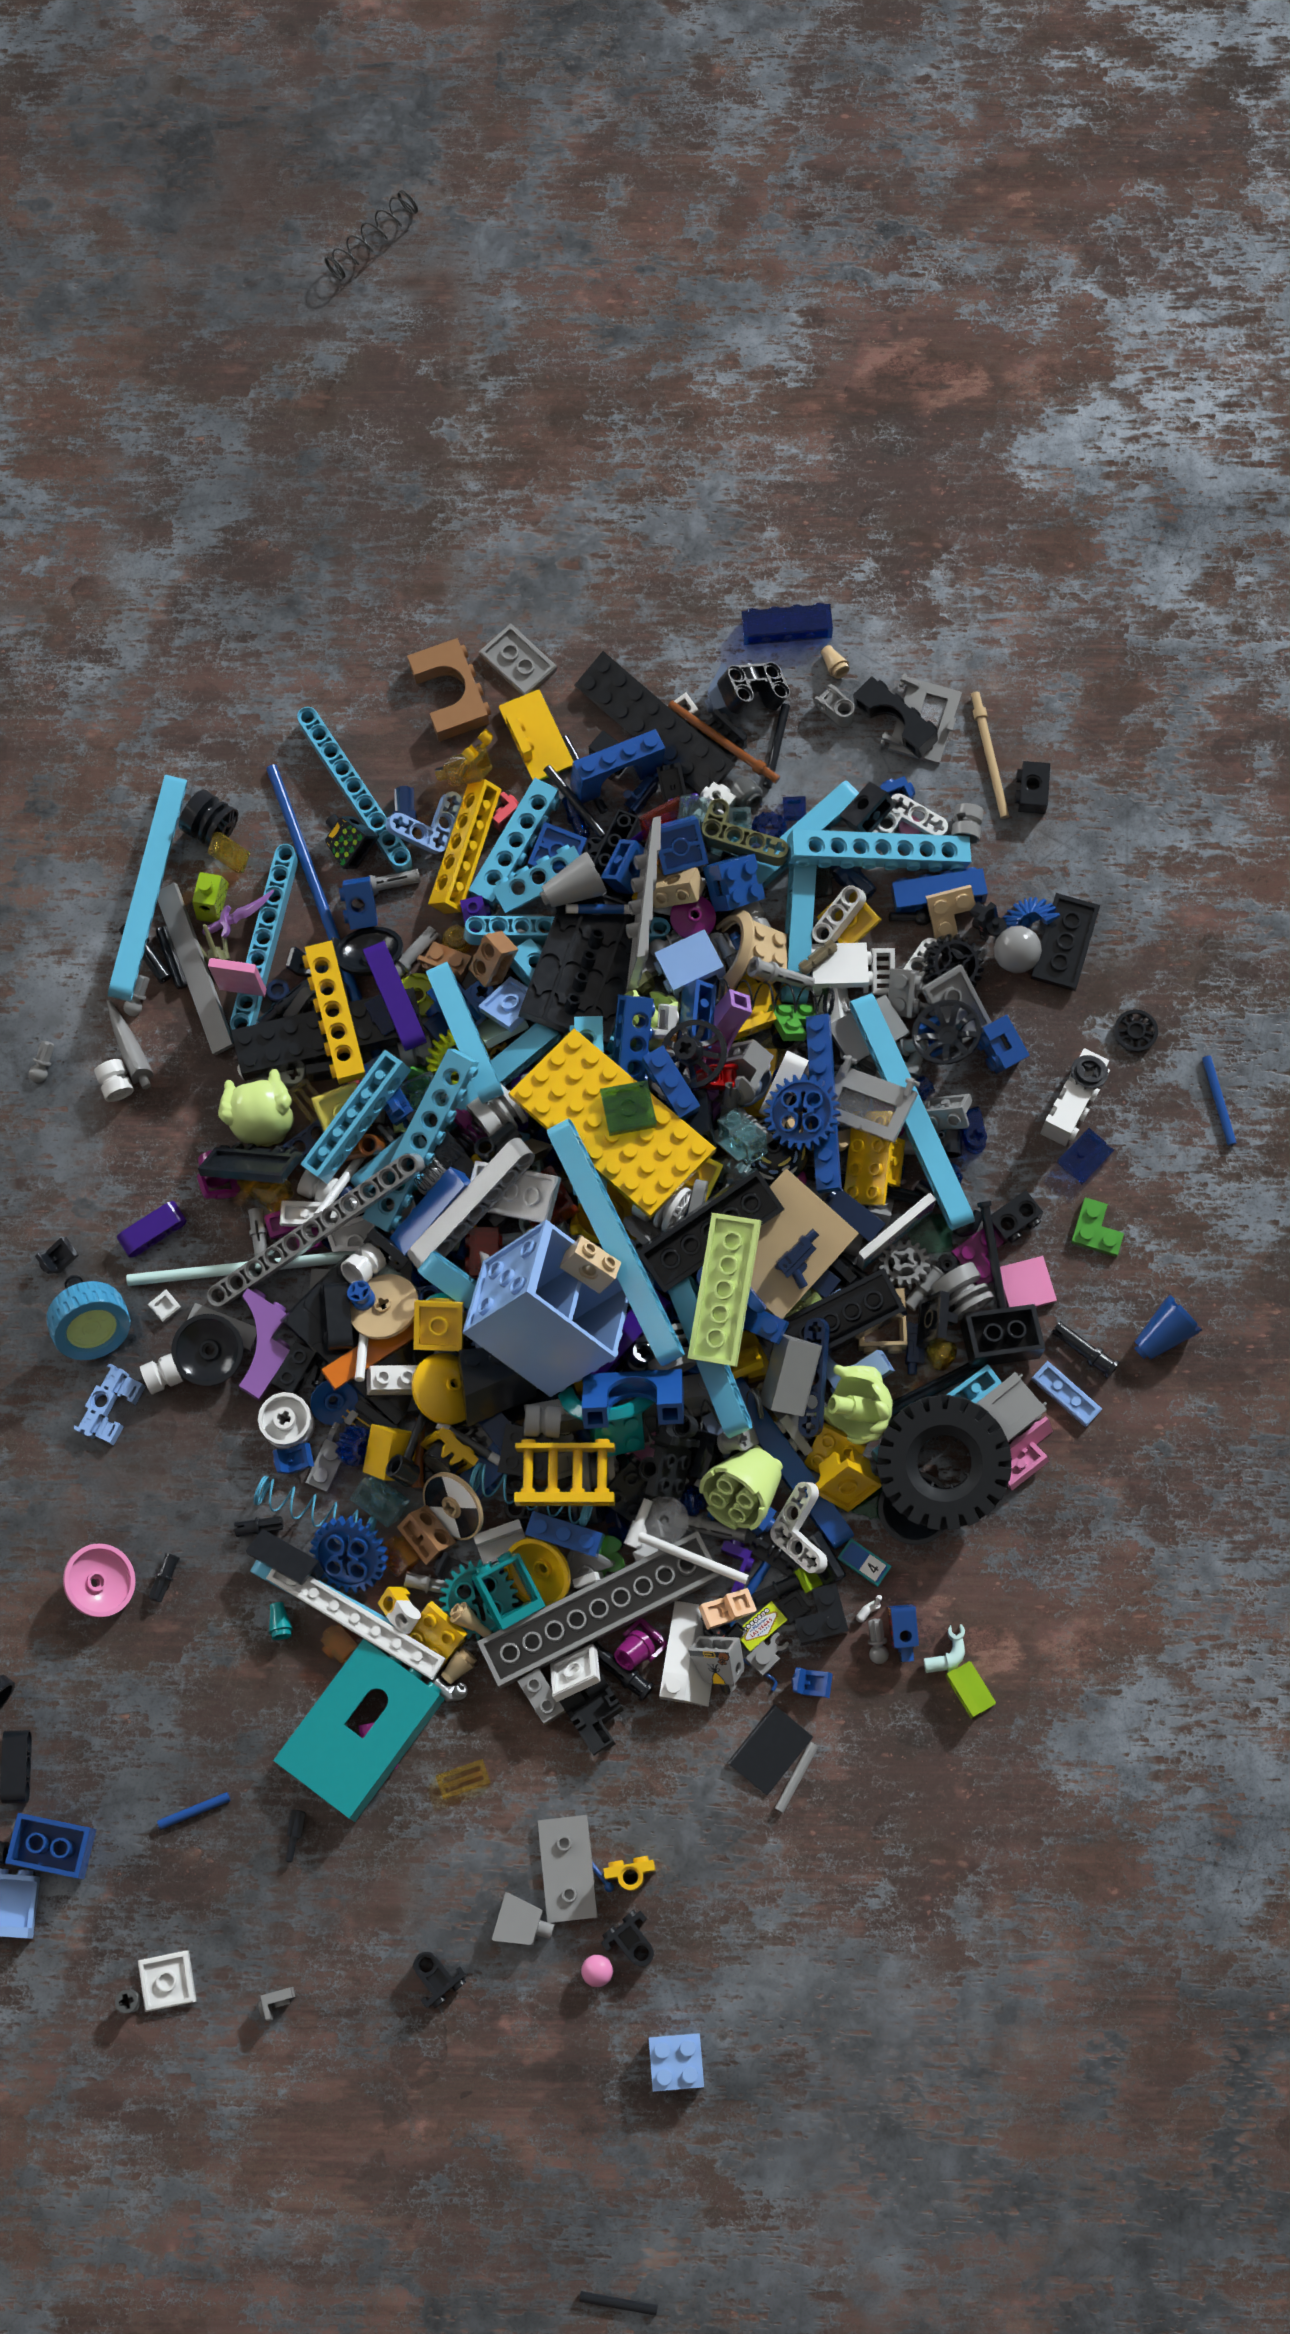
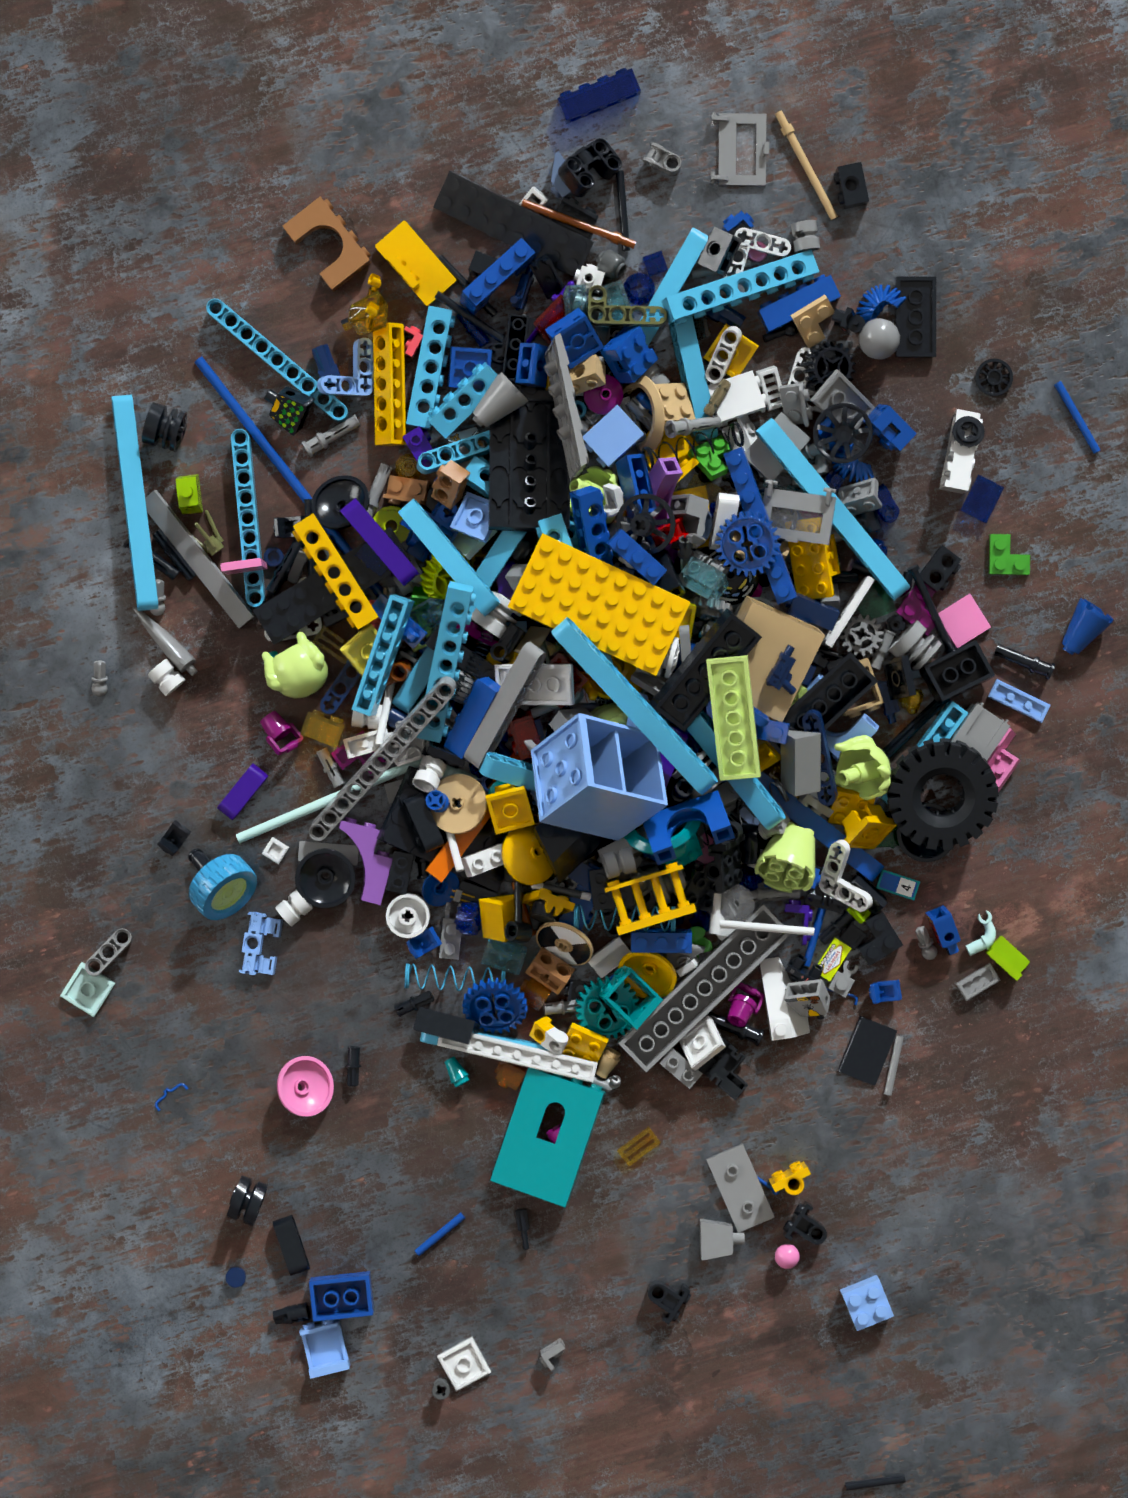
camera: 25 degrees left, 15 degrees up
black hinge [198,1142,304,1184] -> none
medium lavender piece [202,890,274,938] -> none
clear yellow plate [207,832,250,873] -> none
blue brick [339,876,378,930] -> none
tan cone [450,1602,492,1638] -> none
light grey tile [479,623,557,696] -> none
tan brick [559,1236,621,1294] -> none
blue bar [566,904,630,914] -> none
clear green tile [600,1080,657,1136] -> none
light nougat slope [698,1588,757,1630] -> none
tan cone [820,645,850,679] -> none
black arch [853,676,938,759] -> none
white piece [856,1595,882,1623] -> none
none -> blue hair [832,443,874,483]
none -> light grey plate [955,963,1001,1001]

